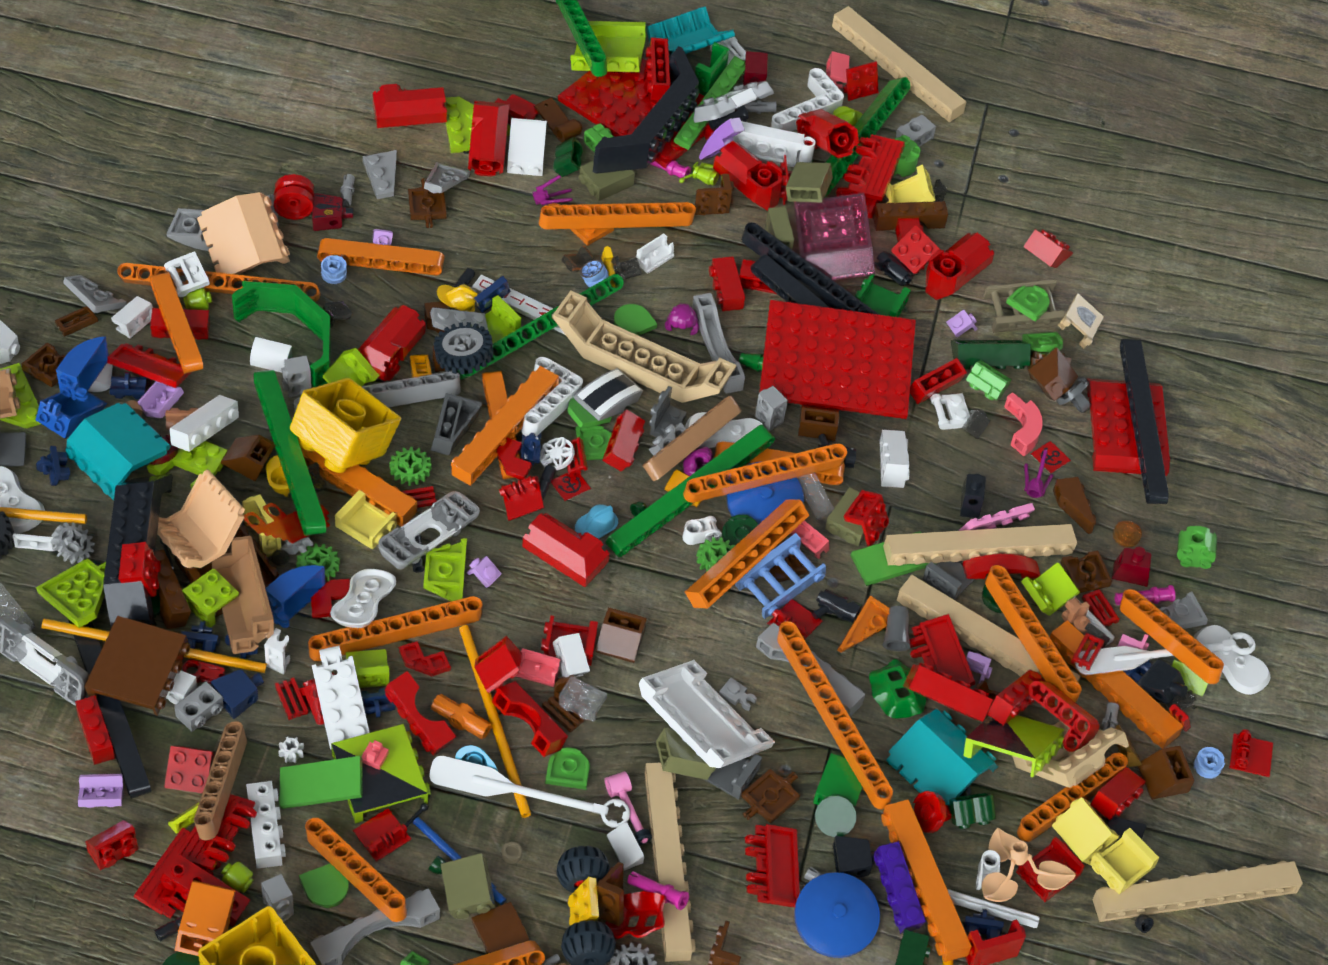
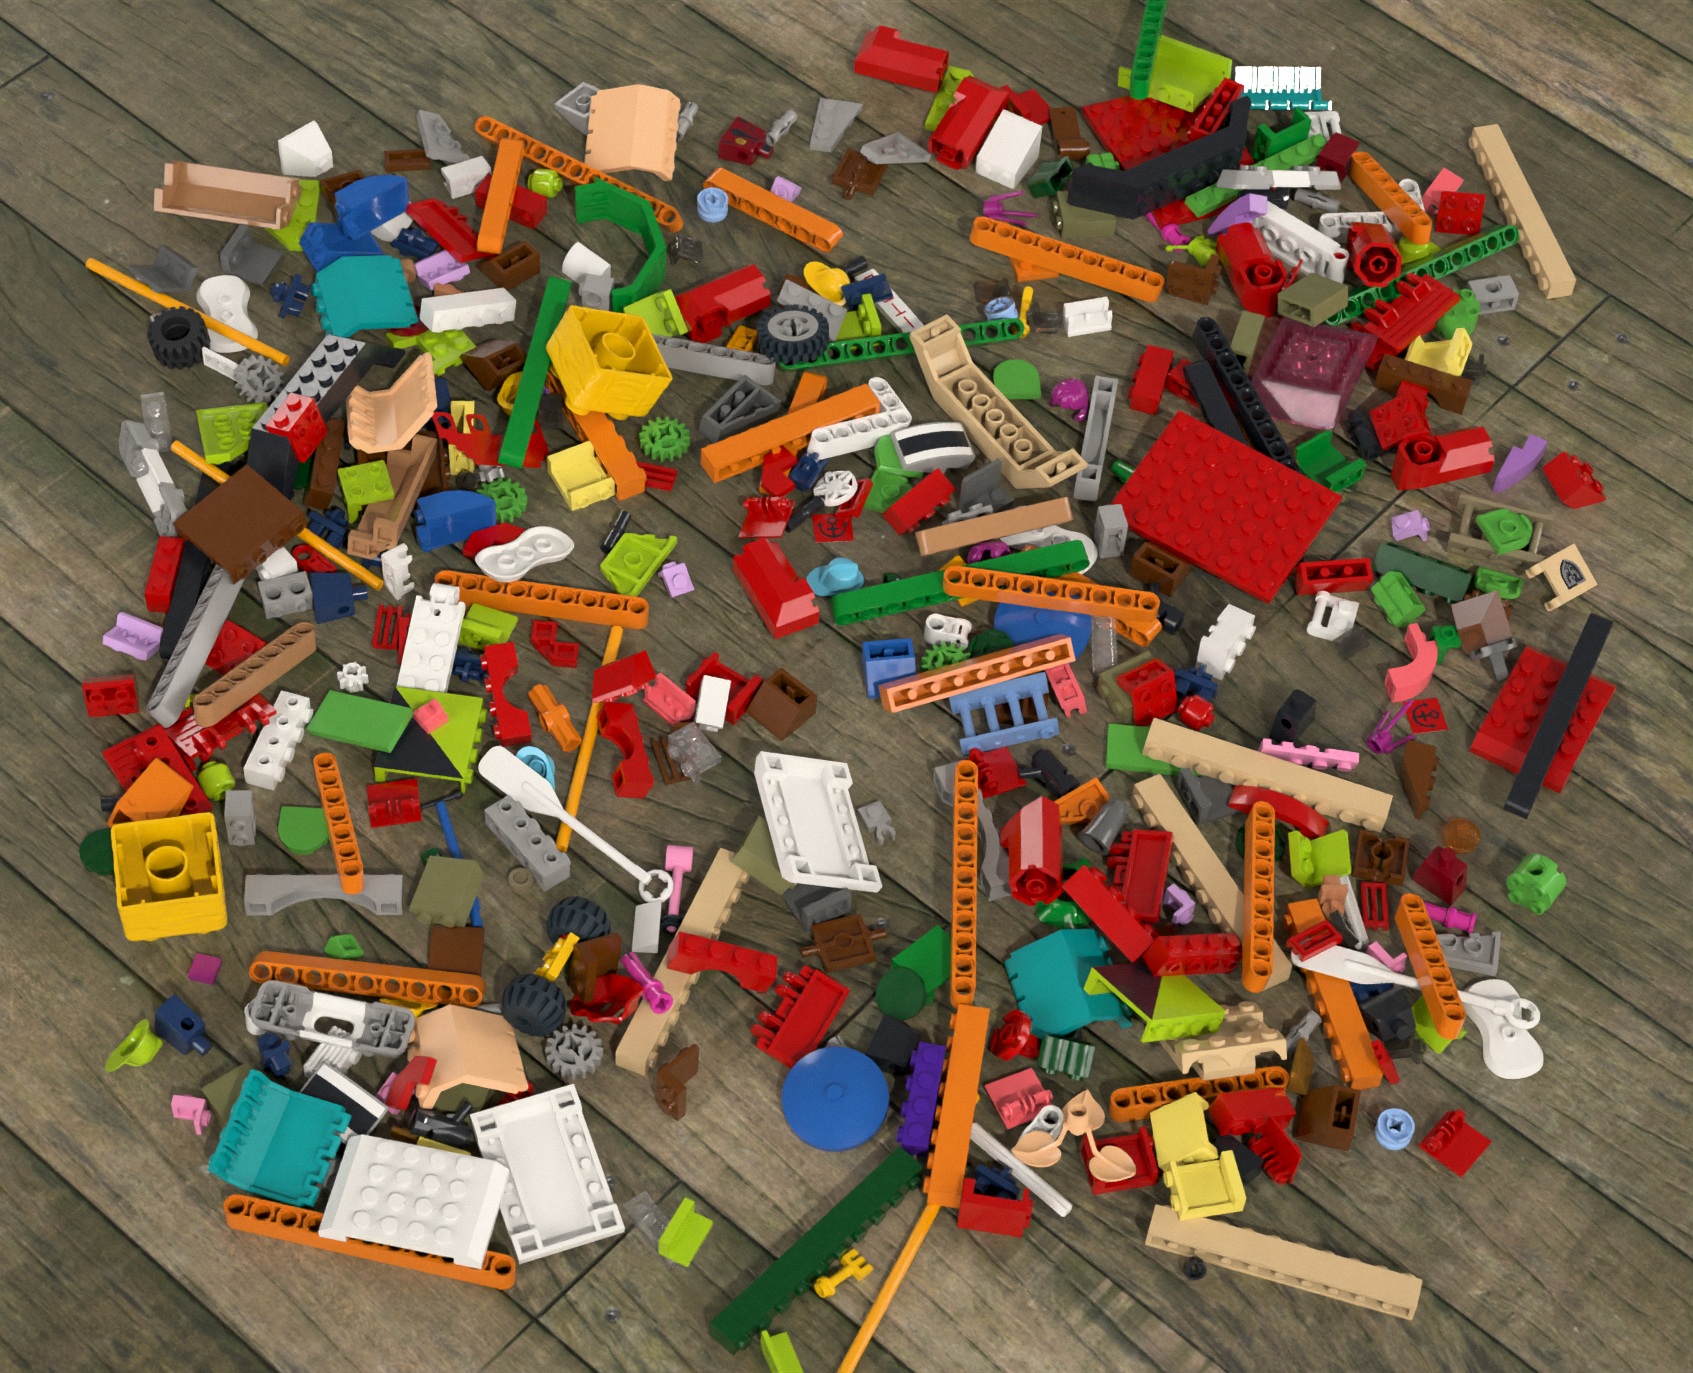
camera: 30 degrees right, 0 degrees up
white plate [164,251,210,297] -> none
red wheel [273,174,314,220] -> none
light grey piece [378,491,480,570] -> none
bright green tile [545,747,590,790] -> none
red beam [1028,681,1099,752] -> none
none -> light grey beam [146,564,245,728]
none -> reddish brown slope [477,241,540,291]
none -> light grey brick [484,795,571,892]
none -> red arch [667,931,778,993]
none -> blue slope [861,638,916,699]
none -> coral hinge [984,1068,1053,1130]
none -> red brick [1000,796,1063,906]
none -> dark blue hips [1175,663,1218,702]
none -> red head [1177,695,1216,731]
none -> red hinge [1248,1115,1302,1185]
none -> orange beam [1349,152,1432,245]
none -> green bracket [1429,625,1461,663]
none -> medium lavender slope [1492,434,1548,493]

